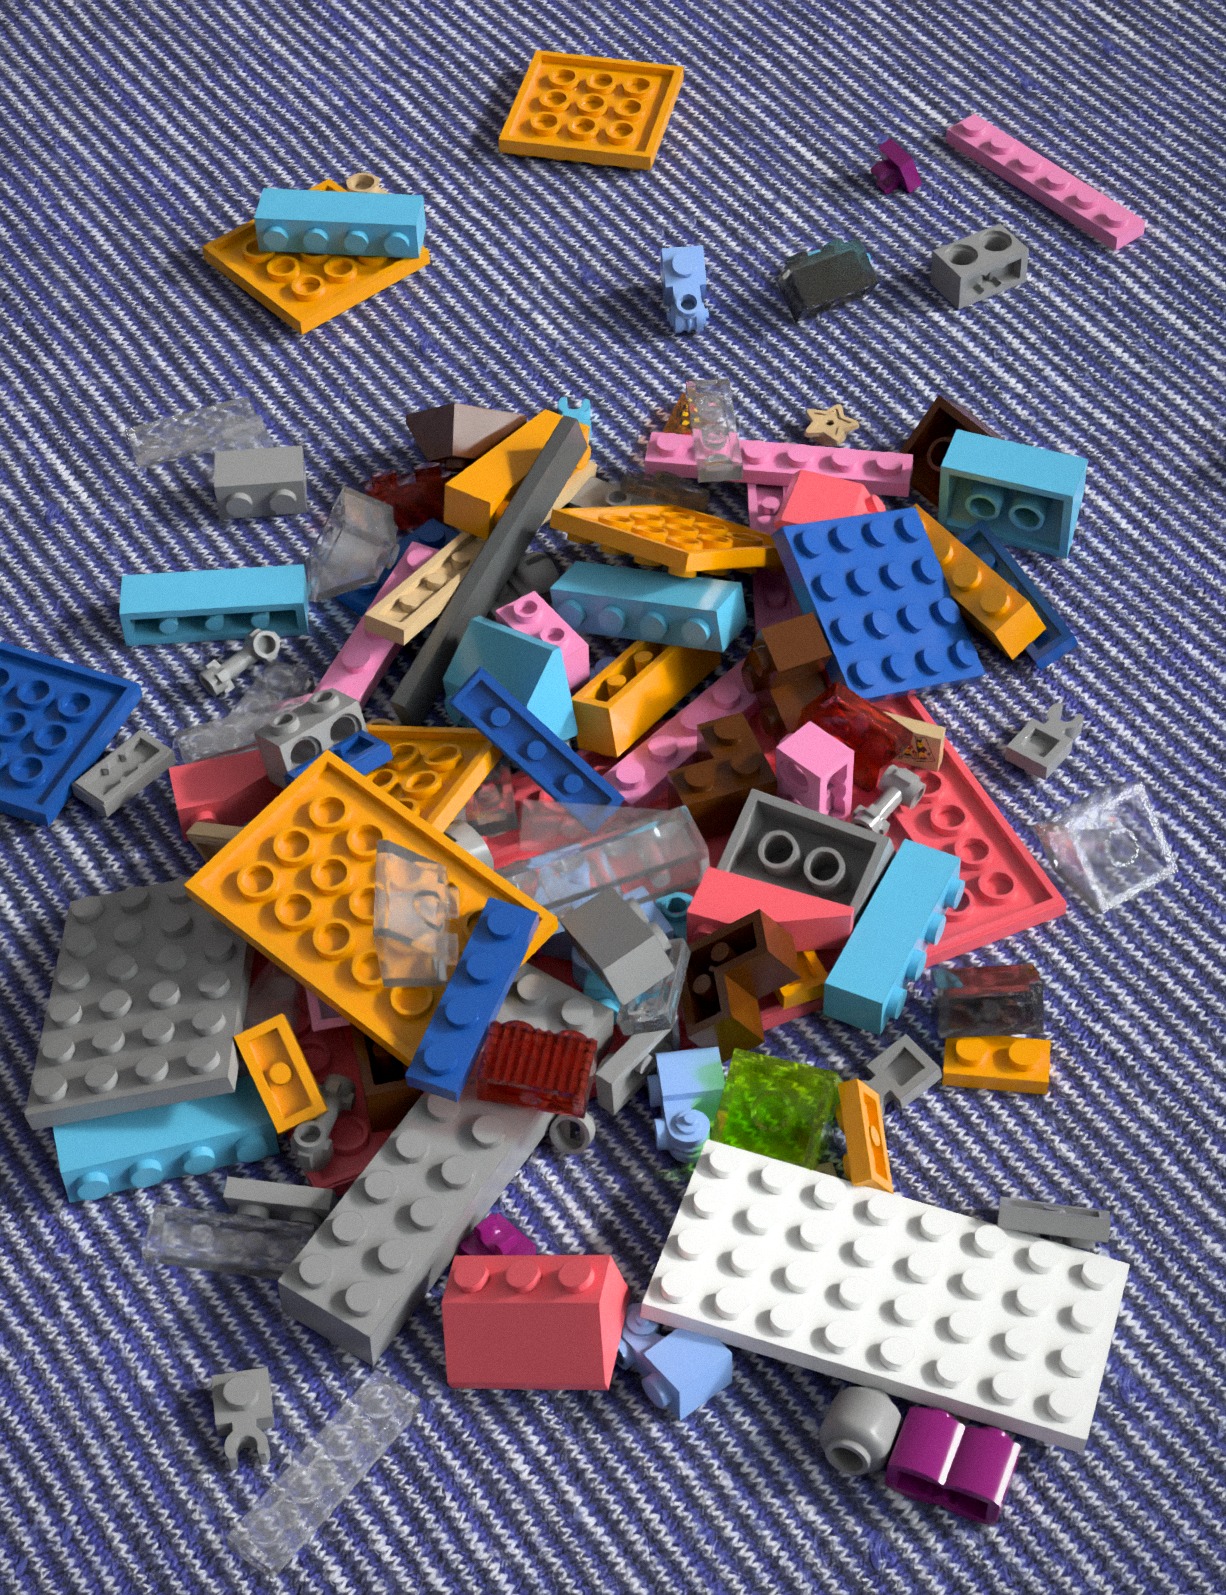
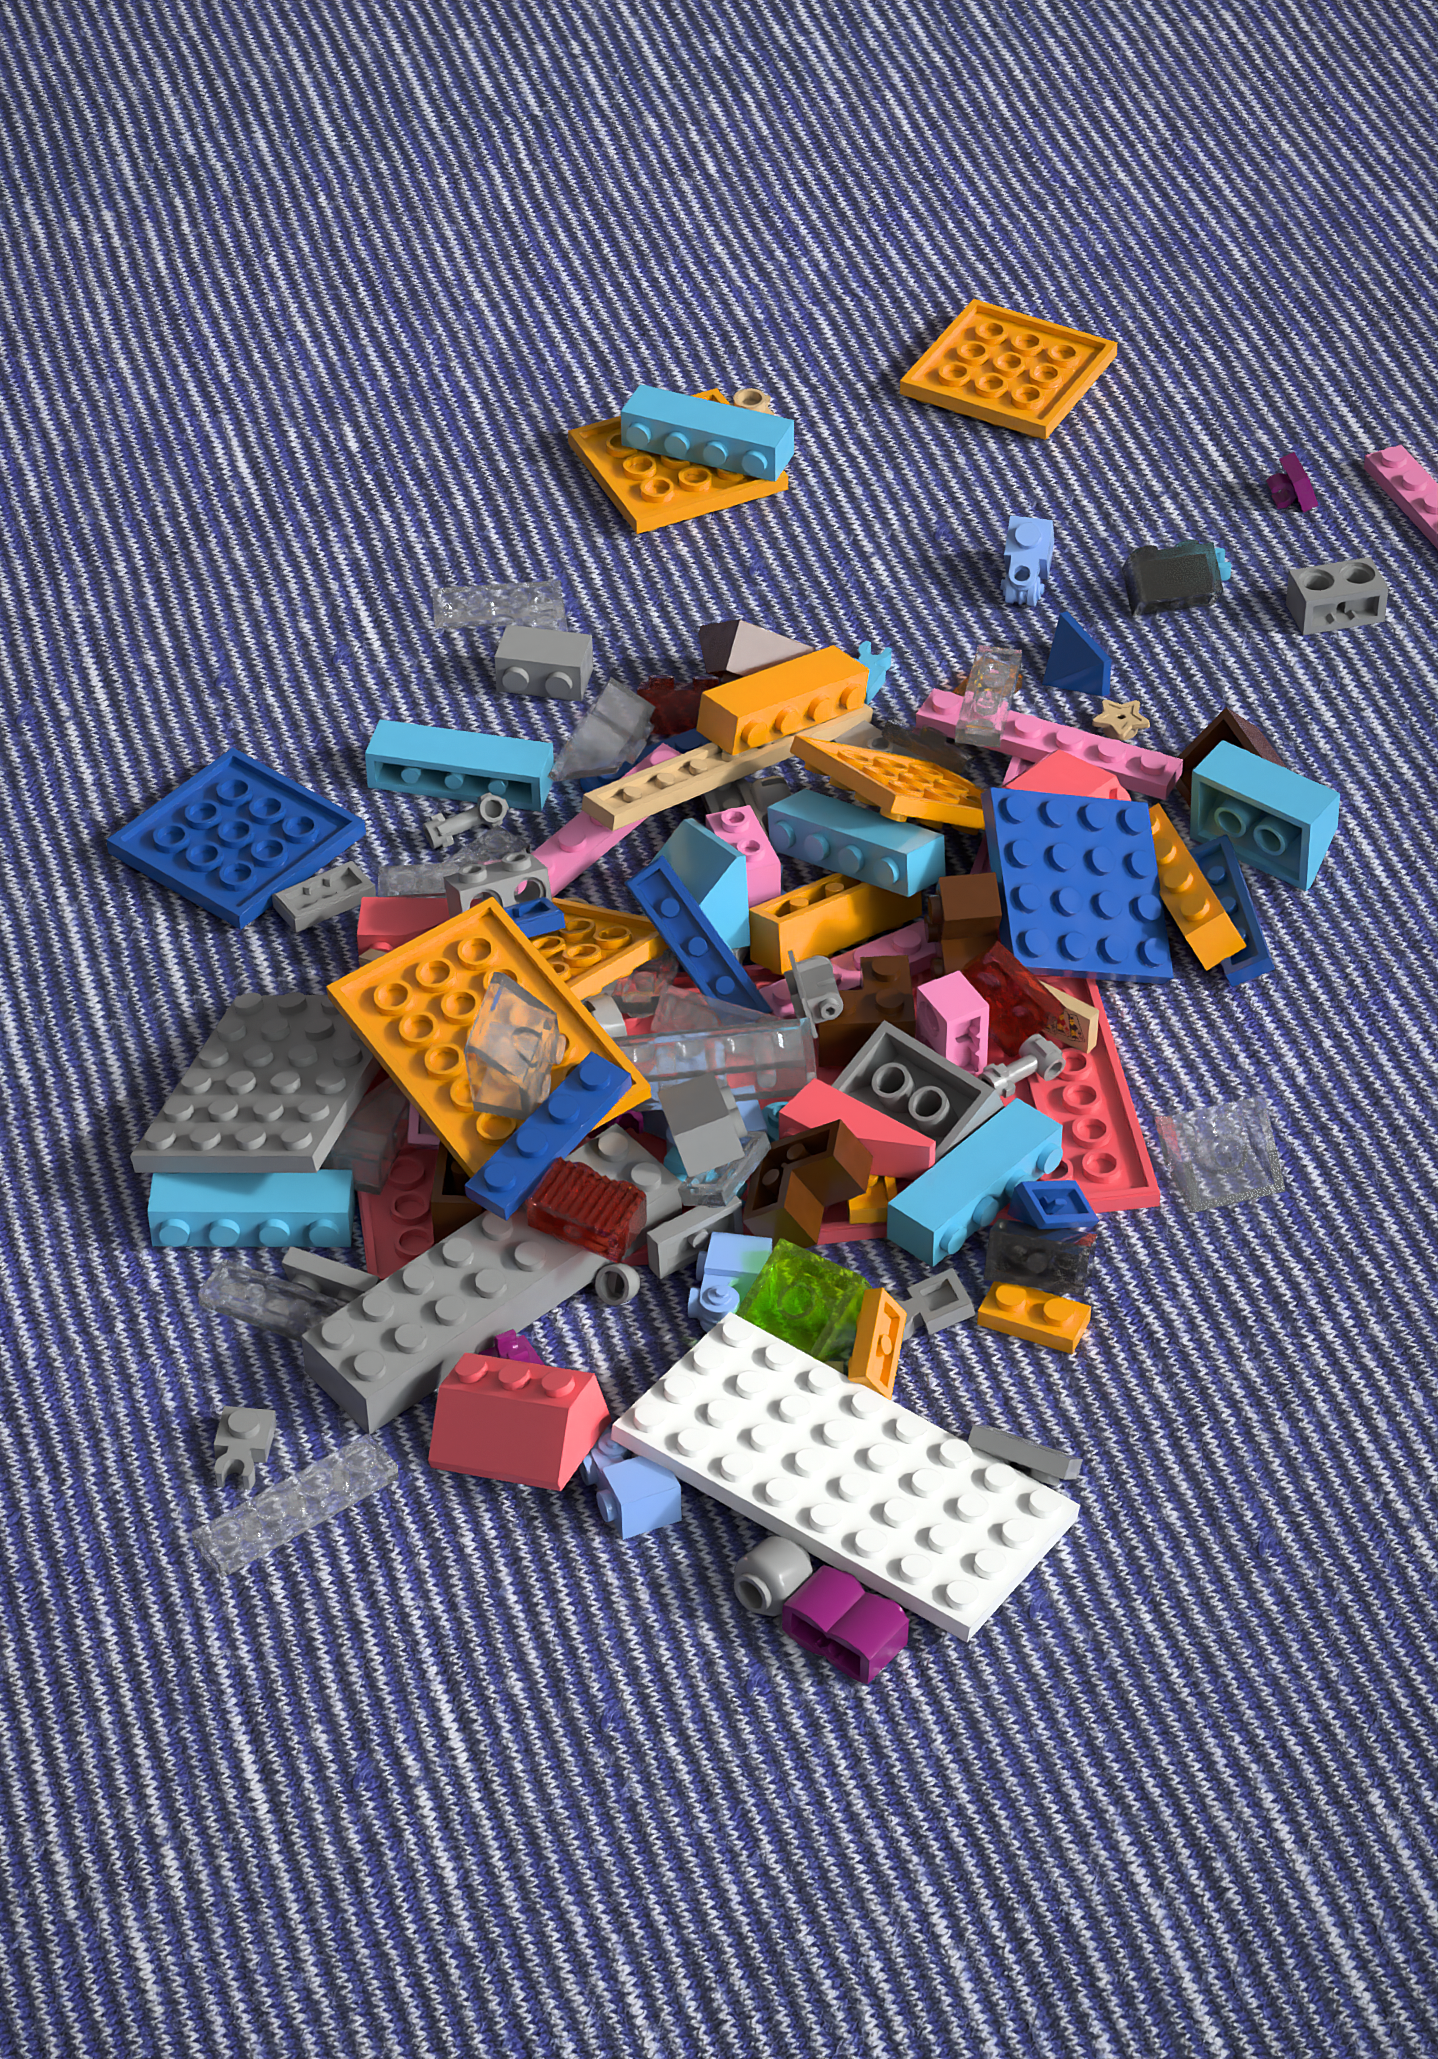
camera: 15 degrees right, 5 degrees down
light orange plate [234,1013,329,1135] -> none
light grey bar [290,1074,356,1172] -> none
dark grey tile [390,415,588,726] -> none
light grey plate [1005,703,1084,780] -> none
none -> light grey hinge [784,950,843,1038]
none -> blue slope [1007,1180,1099,1229]
none -> blue slope [1042,611,1112,696]

